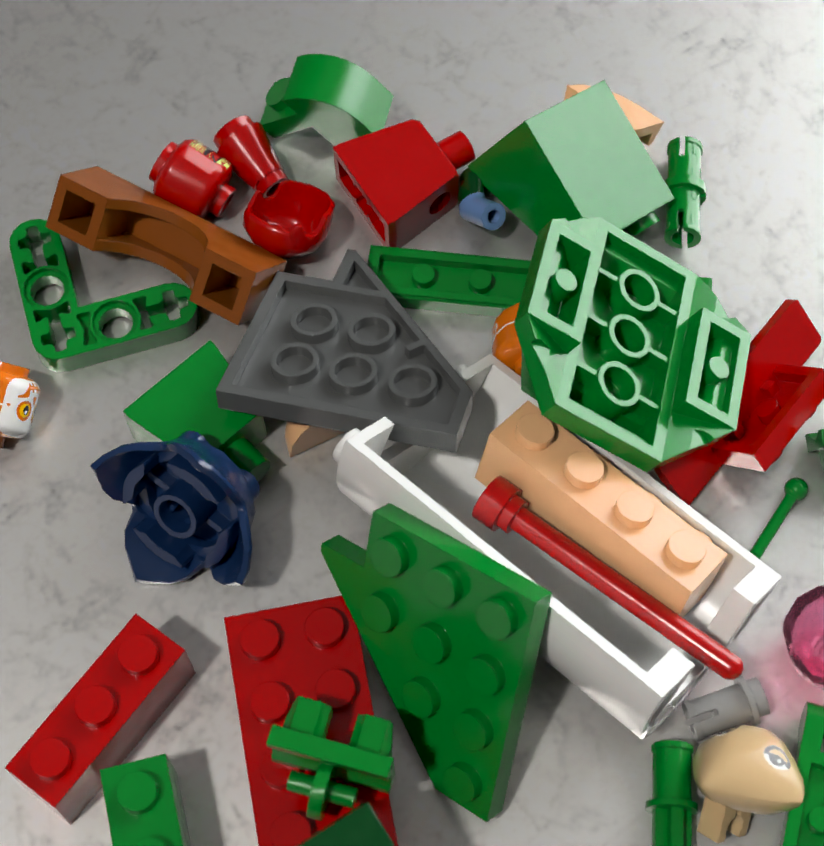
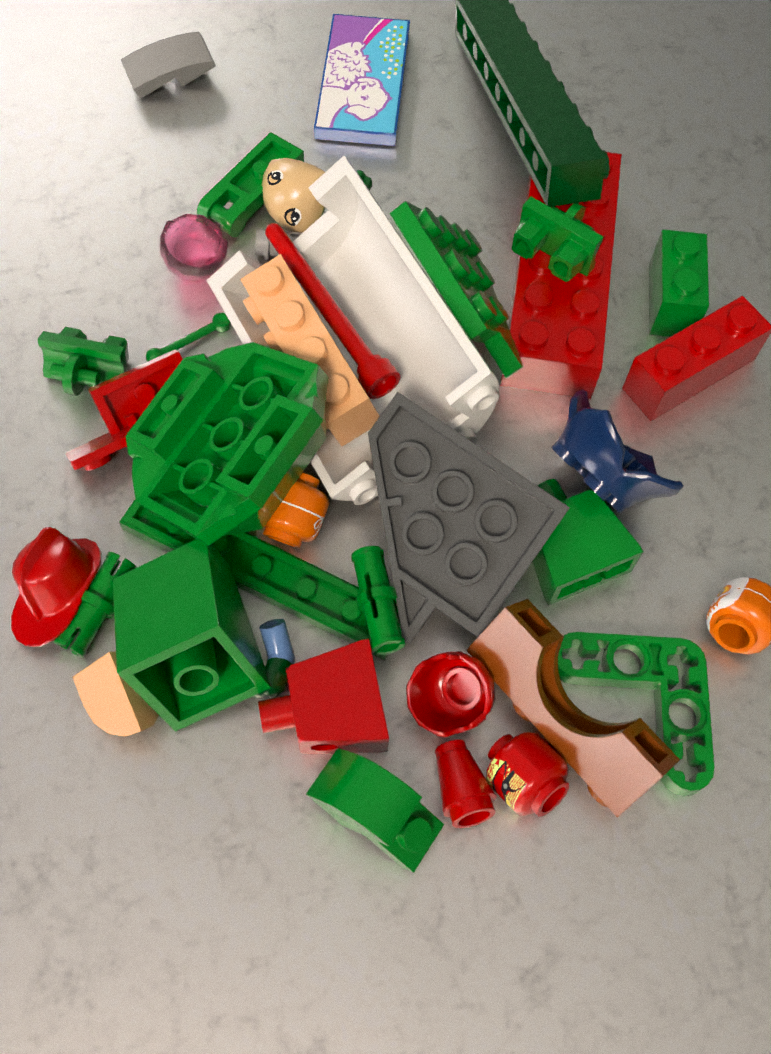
camera: 165 degrees left, 0 degrees up
none -> red piece [11,527,102,647]
none -> green pin [351,546,405,655]

